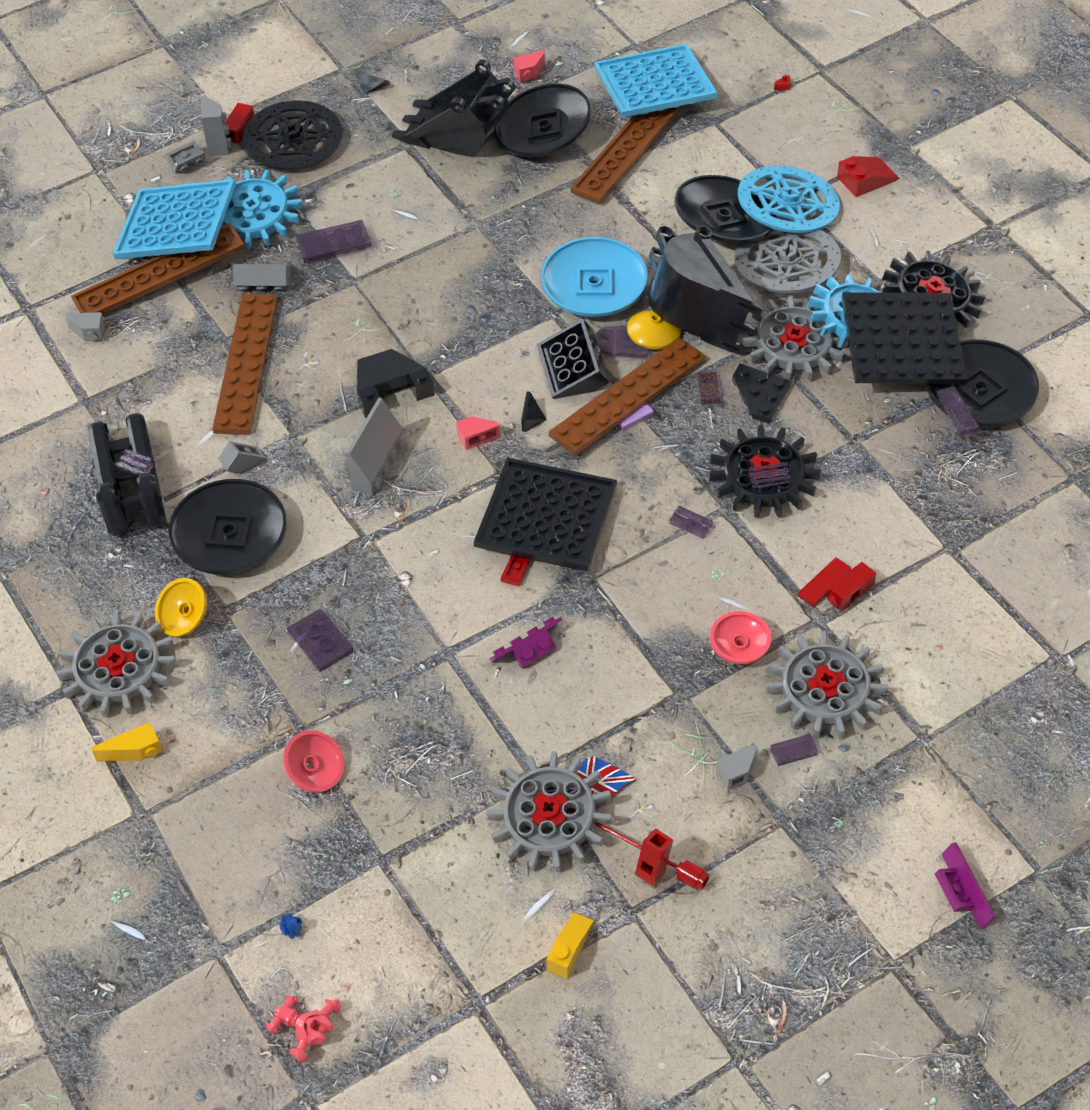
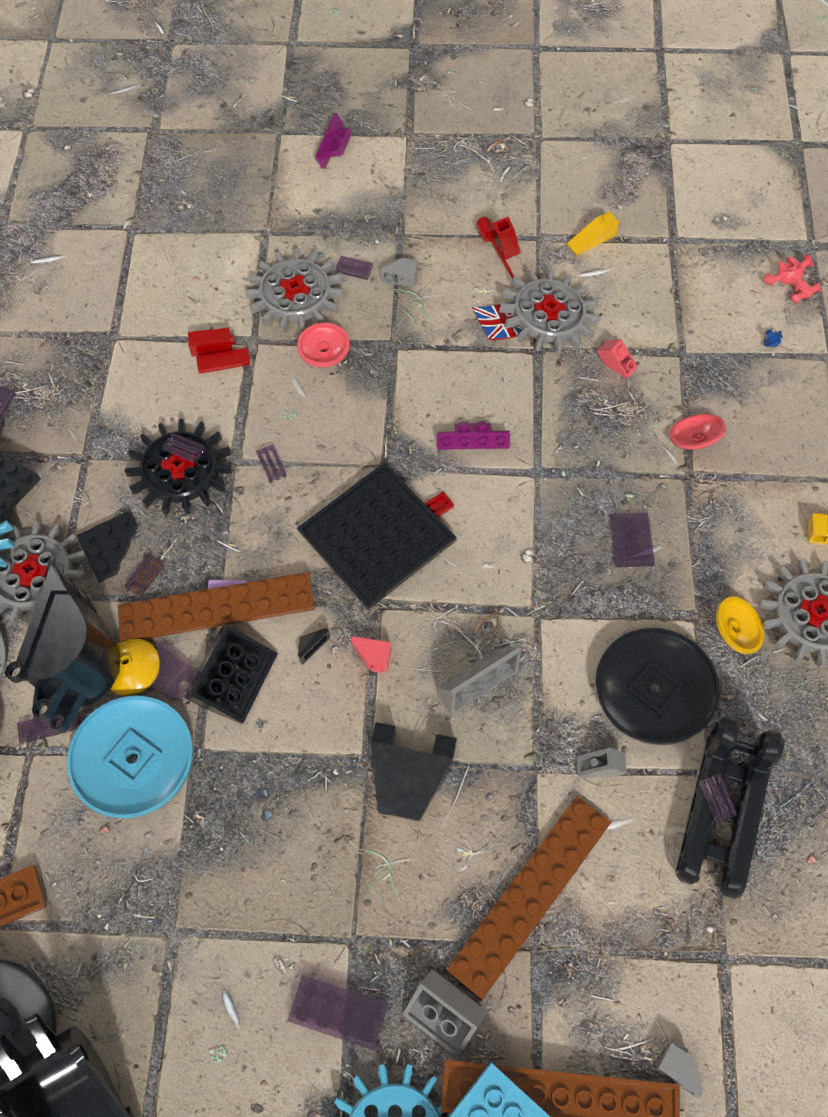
camera: 145 degrees left, 10 degrees up
none -> coral slope [597,339,638,378]

